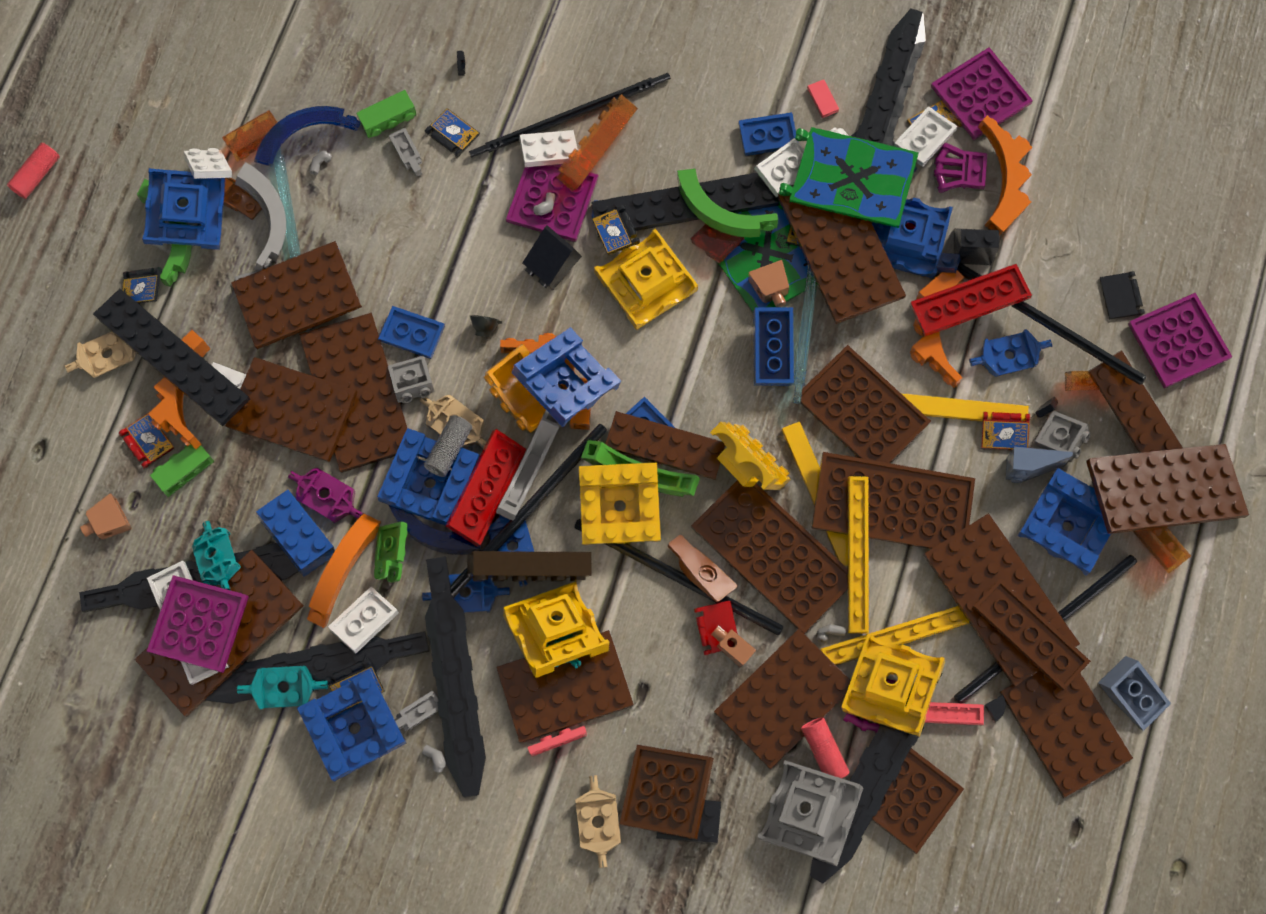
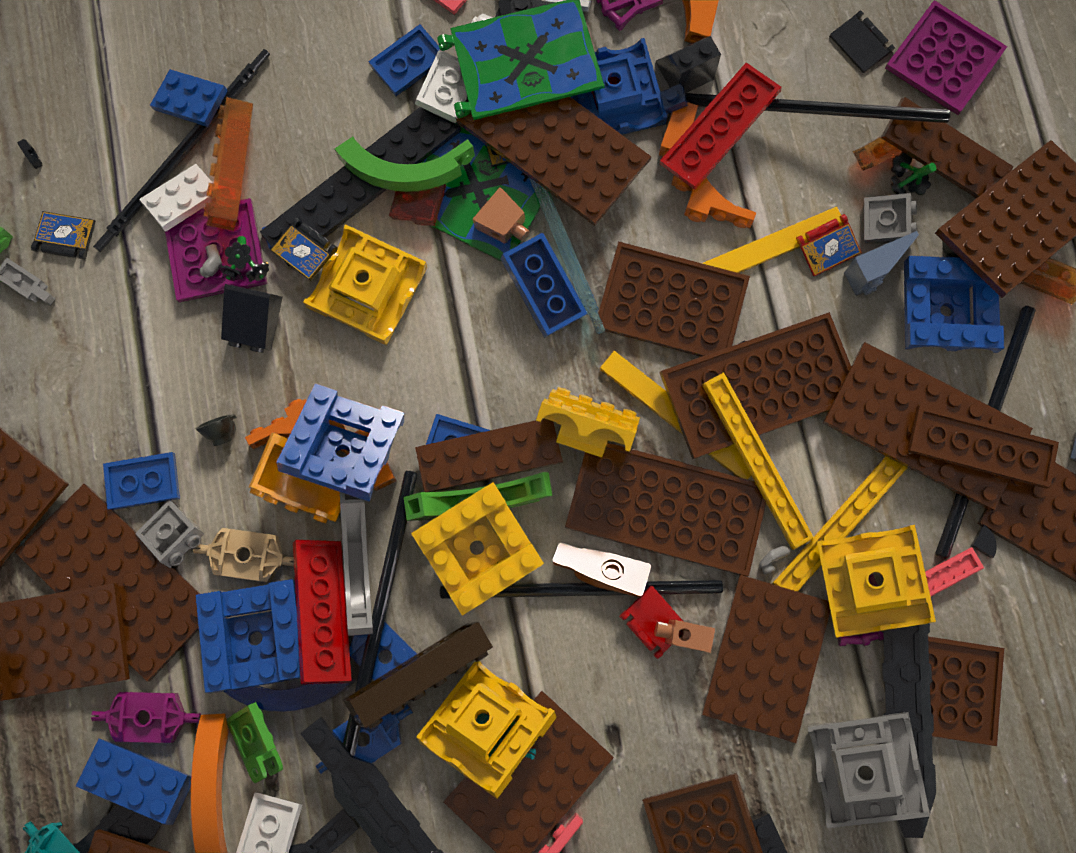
camera: 30 degrees left, 5 degrees up
light grey piece [424,415,472,477] -> none
coral piece [801,717,850,778] -> none
blue plate [969,329,1052,377] -> none
black tile [1035,397,1058,418] -> none
none -> blue plate [150,69,228,127]
none -> black plant [218,236,269,282]
none -> black plant [891,152,936,195]

